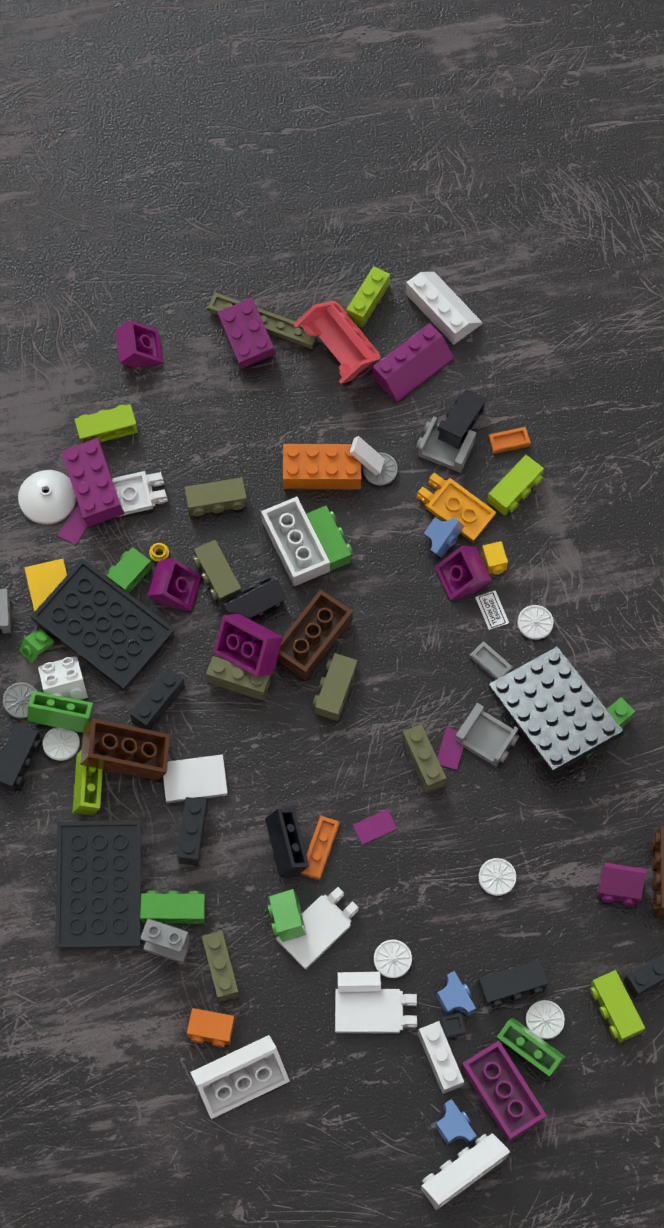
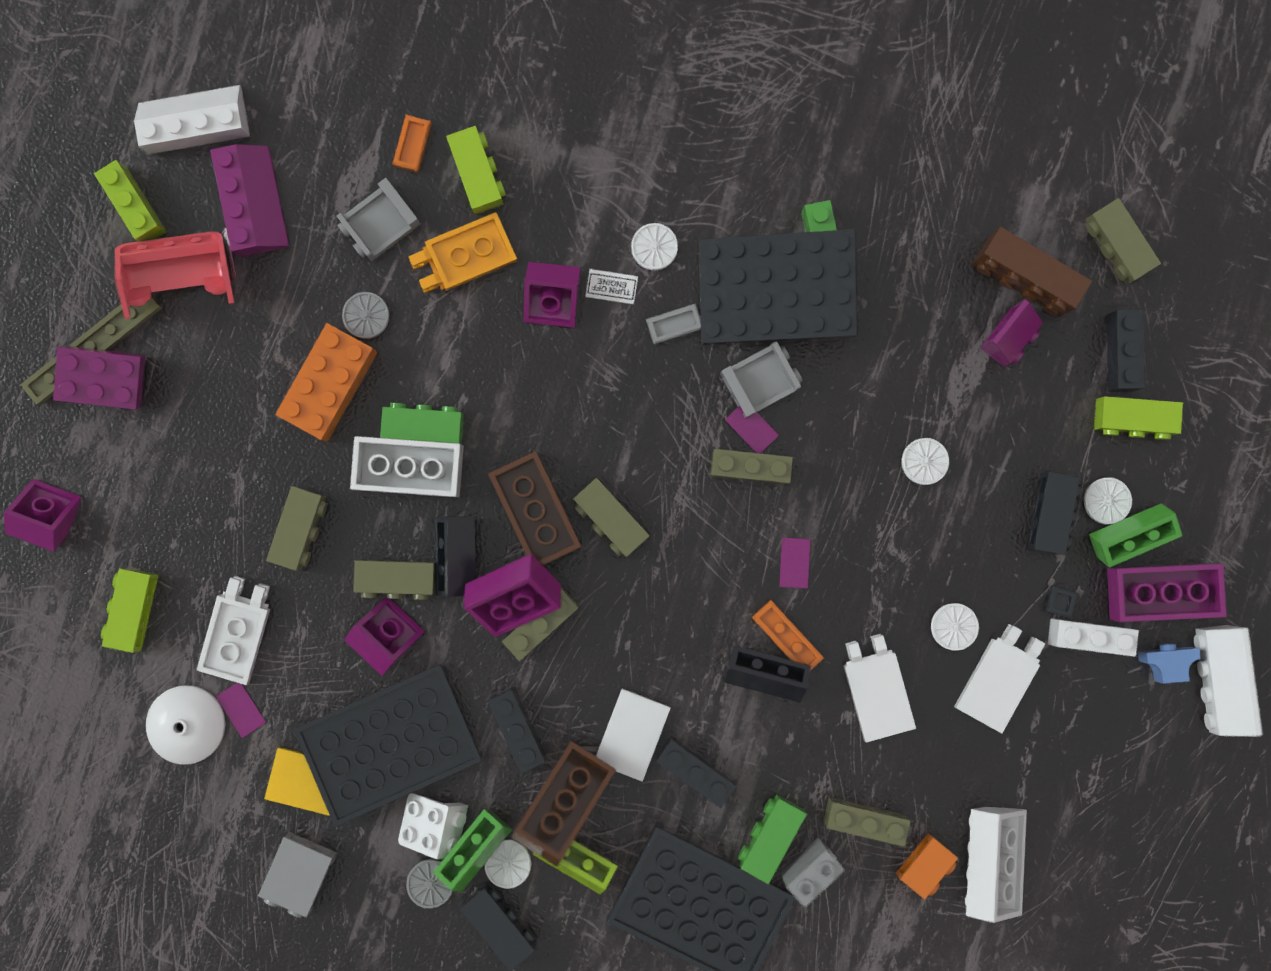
camera: 60 degrees left, 20 degrees up
bright green bracket [19,629,54,663] -> none
magenta brick [61,438,125,527] -> none
bright green brick [107,547,152,594] -> none
yellow plate [149,543,169,562] -> none
bright green brick [268,889,307,942] -> none
white tile [338,972,381,992] -> none
white tile [350,436,385,475] -> none
medium blue brick [424,517,464,558] -> none
medium blue brick [436,971,476,1016] -> none
black brick [437,389,486,449] -> none
yellow brick [481,541,508,575] -> none

